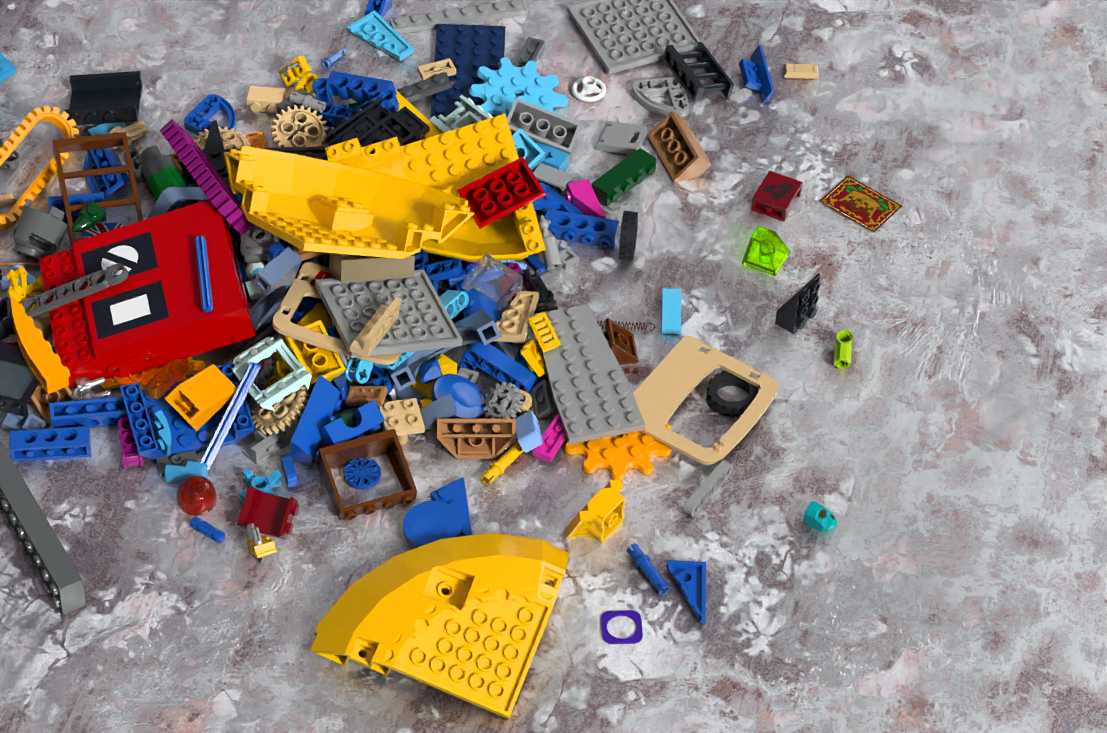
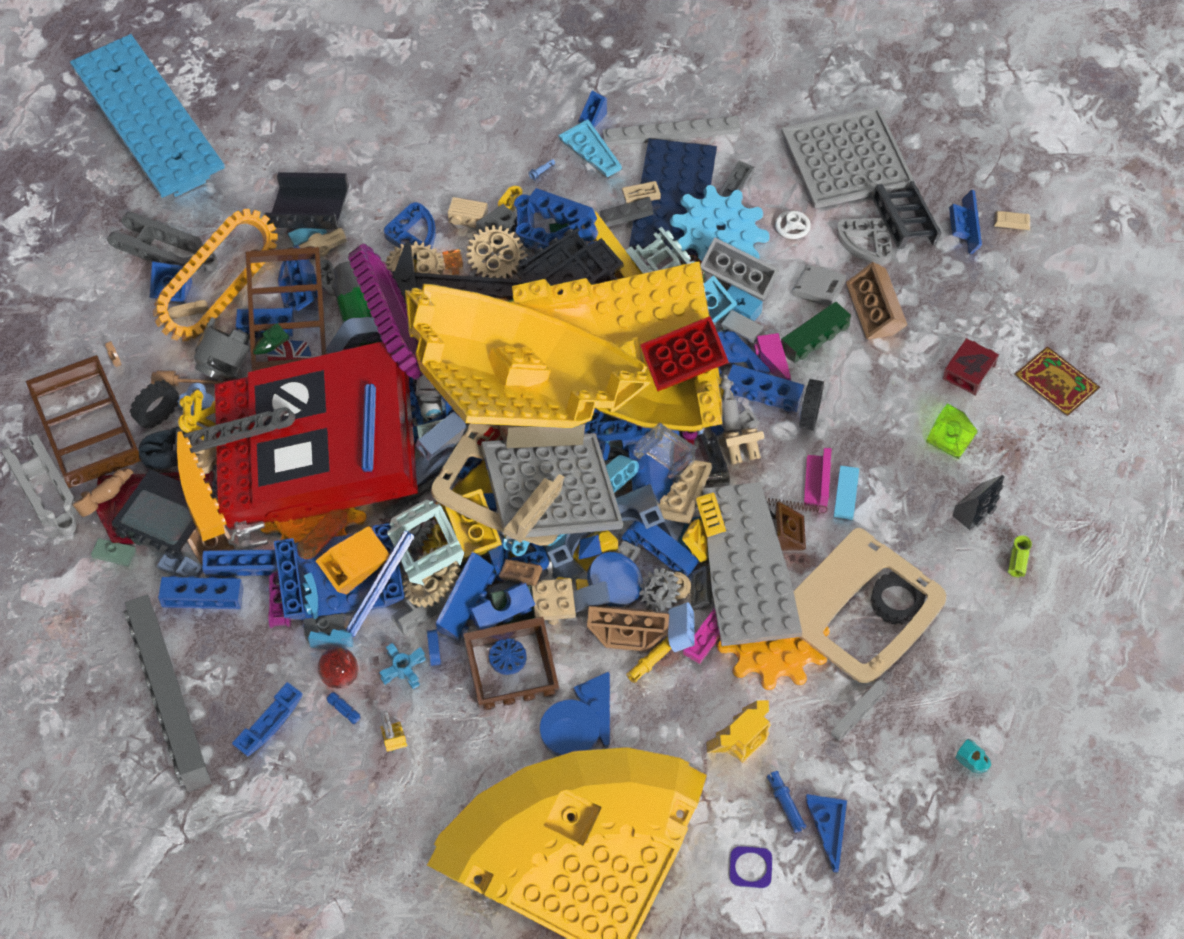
camera: 10 degrees right, 10 degrees up
dark red panel [237,486,299,540] -> none
yellow piece [278,56,313,87] -> none
light grey pin [289,91,326,113] -> none
none -> blue slope [232,682,303,757]
none -> tan plate [718,428,765,464]
none -> dark pink panel [804,448,832,507]

